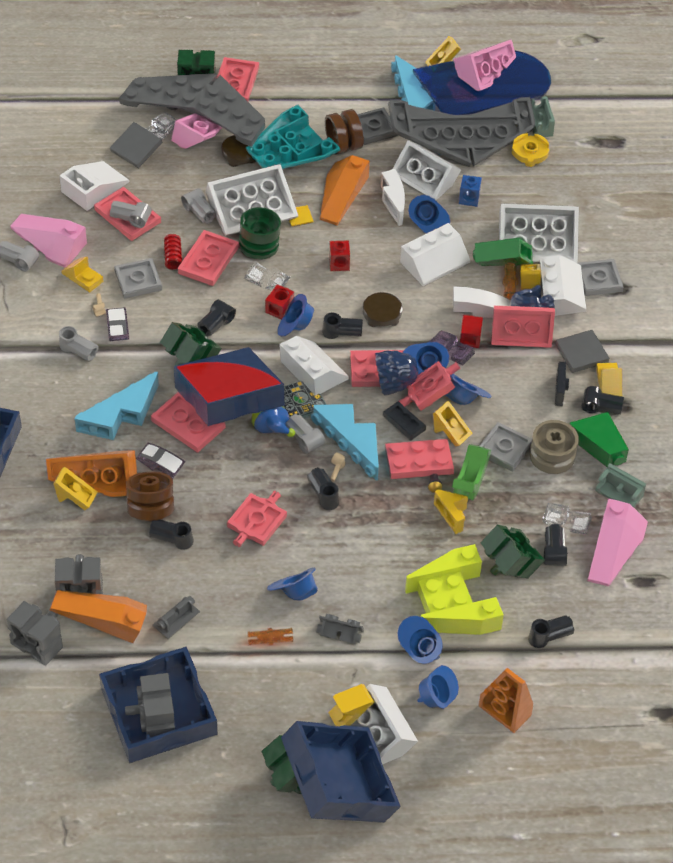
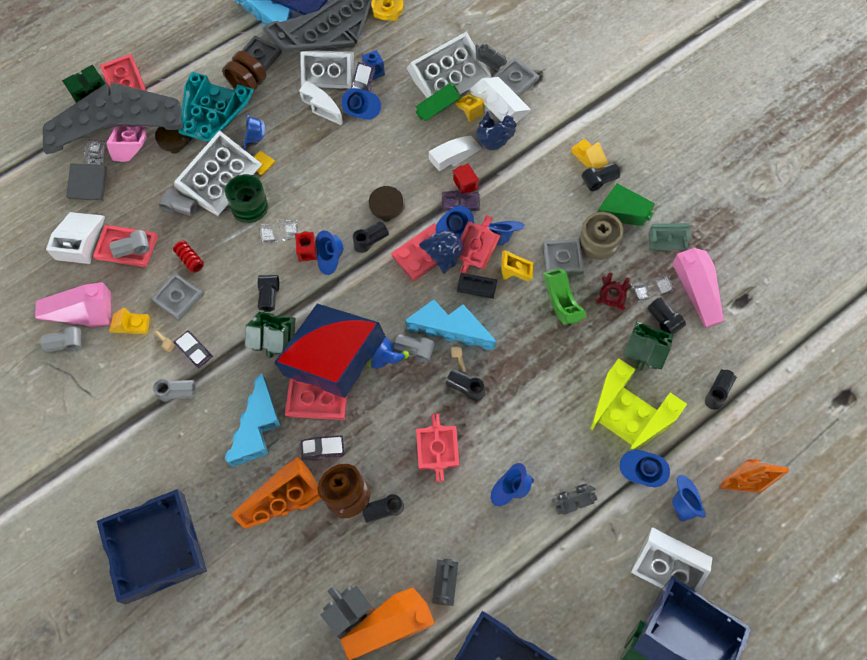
camera: 30 degrees left, 15 degrees up
yellow slope [54,467,97,510] -> none
coral plate [178,230,239,286] -> none
clear orange pin [247,628,293,646] -> none
white slope [280,336,349,395] -> none
tile [283,381,327,419] -> none
orange wedge [320,155,370,226] -> none
yellow slope [328,684,375,726] -> none
red brick [329,240,350,271] -> none
coral plate [385,439,454,479] -> none
white slope [400,223,470,286] -> none
piece [428,474,443,493] -> none
yellow slope [434,490,468,534] -> none
coral plate [491,305,555,348] -> none
clear orange pin [502,263,518,300] -> none
dark grey tile [555,330,610,373] -> none
black plate [555,361,569,406] -> none
none -> blue piece [243,113,265,150]
none -> slope [352,62,375,92]
none -> dark grey hinge [475,44,507,72]
none -> dark red piece [595,272,632,310]

